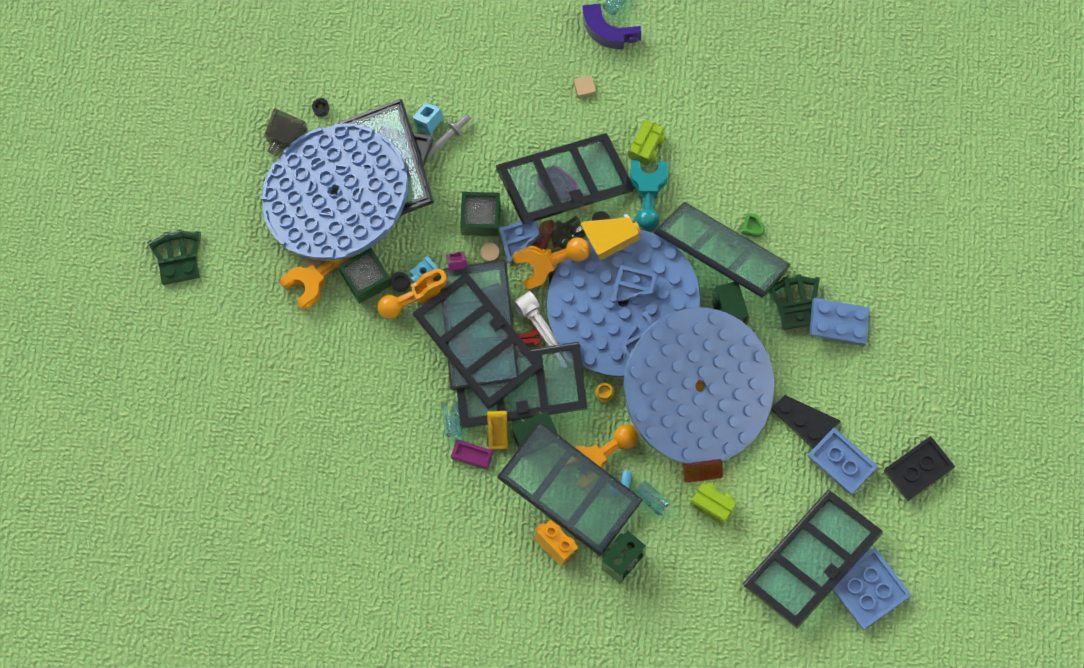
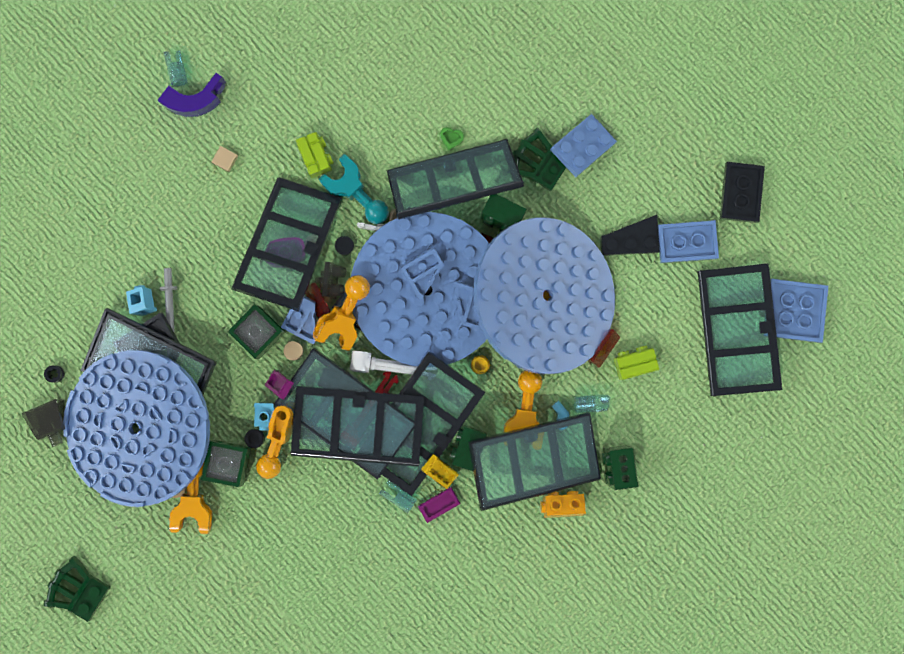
camera: 55 degrees left, 15 degrees up
yellow slope [581,217,642,261] -> none

